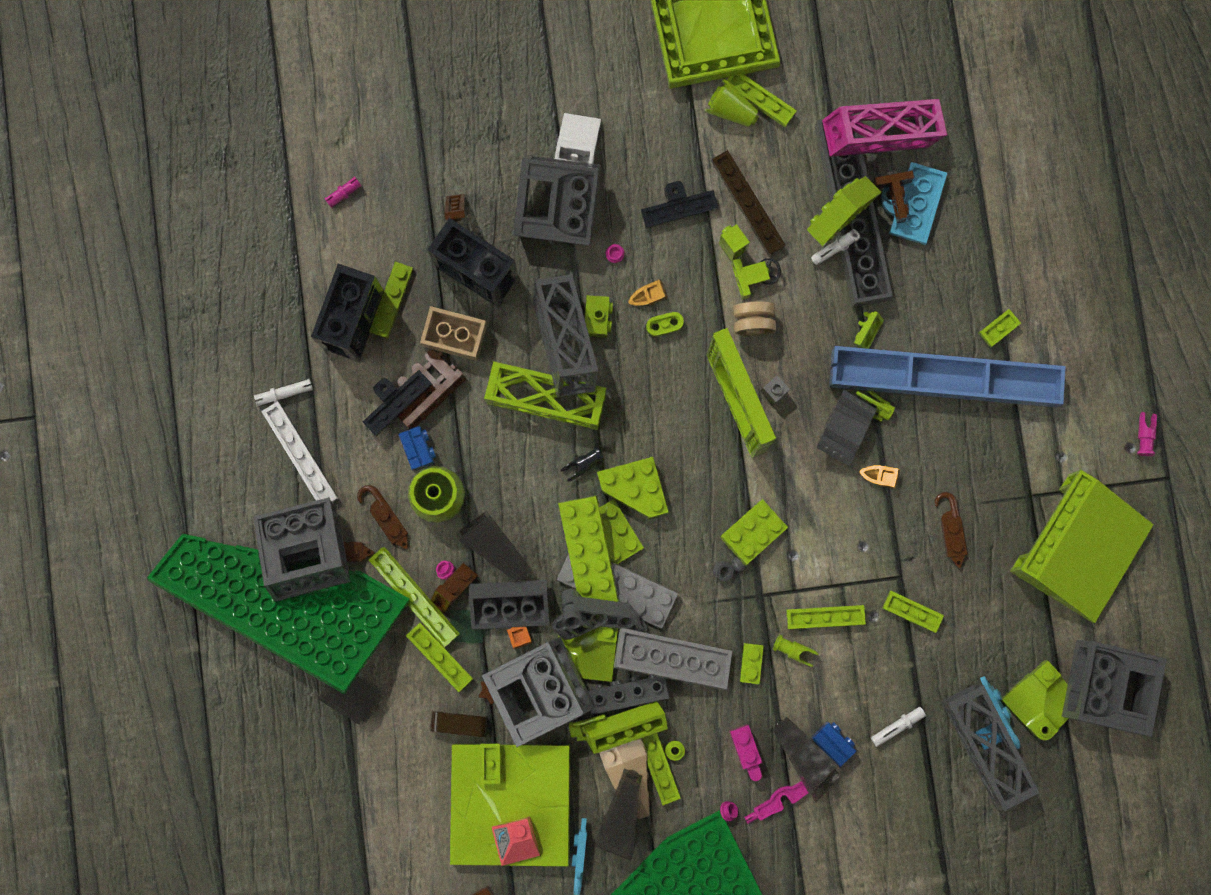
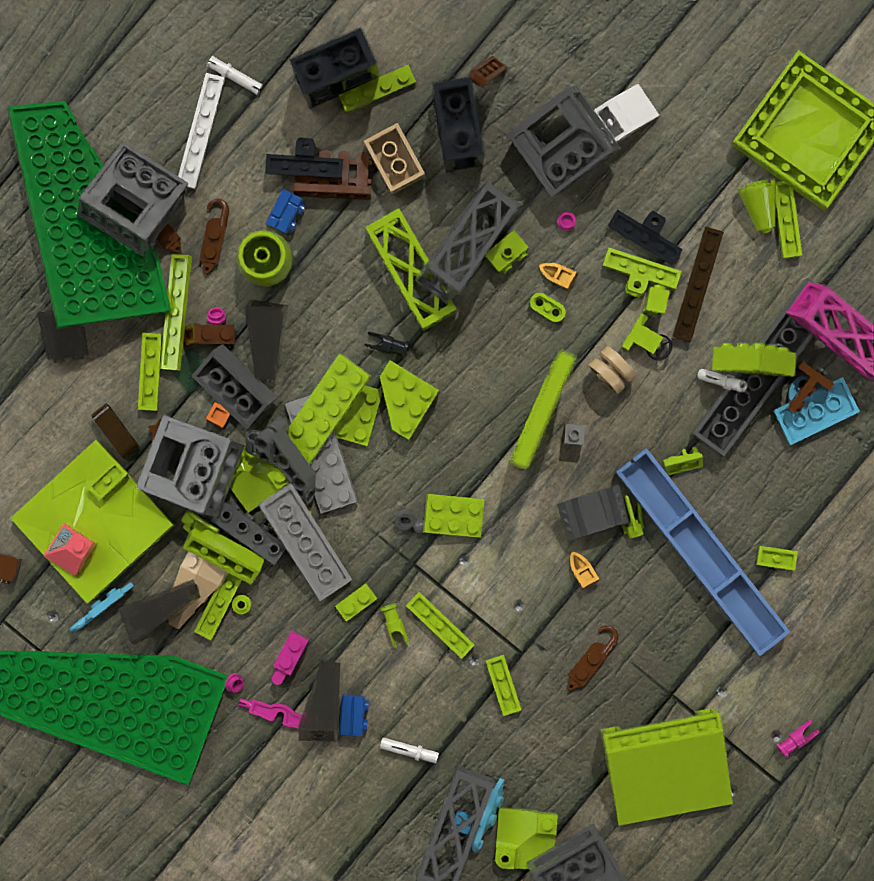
camera: 45 degrees right, 5 degrees up
none -> lime plate [602,247,682,298]

